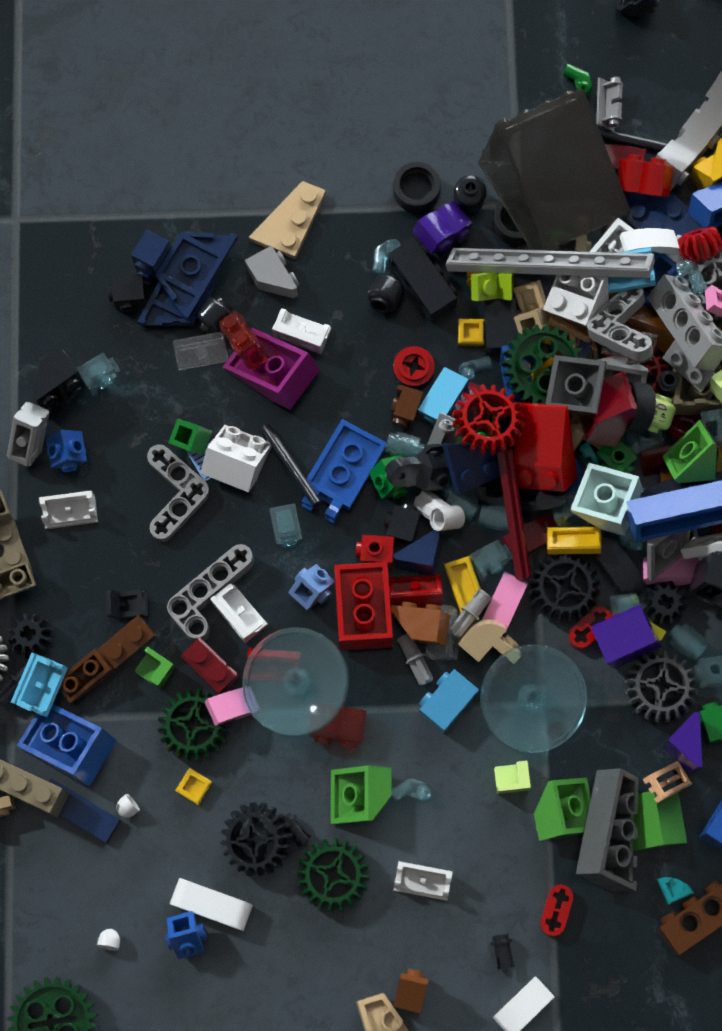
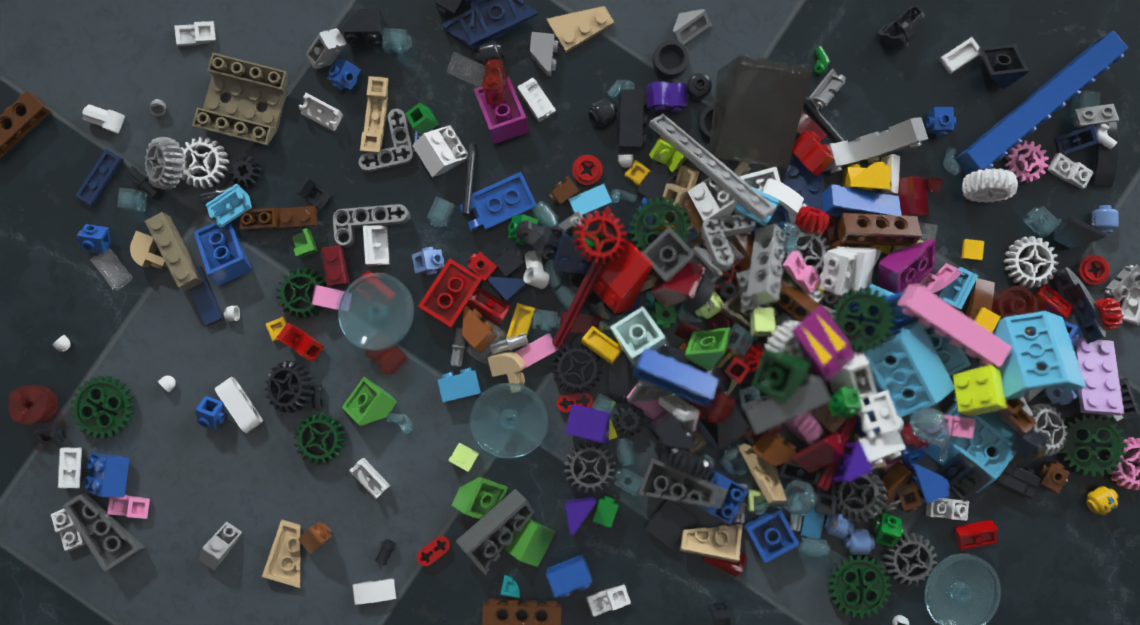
camera: 30 degrees right, 10 degrees up
light nougat tile [643,761,692,803] -> none
none -> red brick [276,322,324,362]
none -> tan slope [360,76,388,153]
none -> white hinge [618,154,633,168]
none -> light grey slope [673,9,711,45]

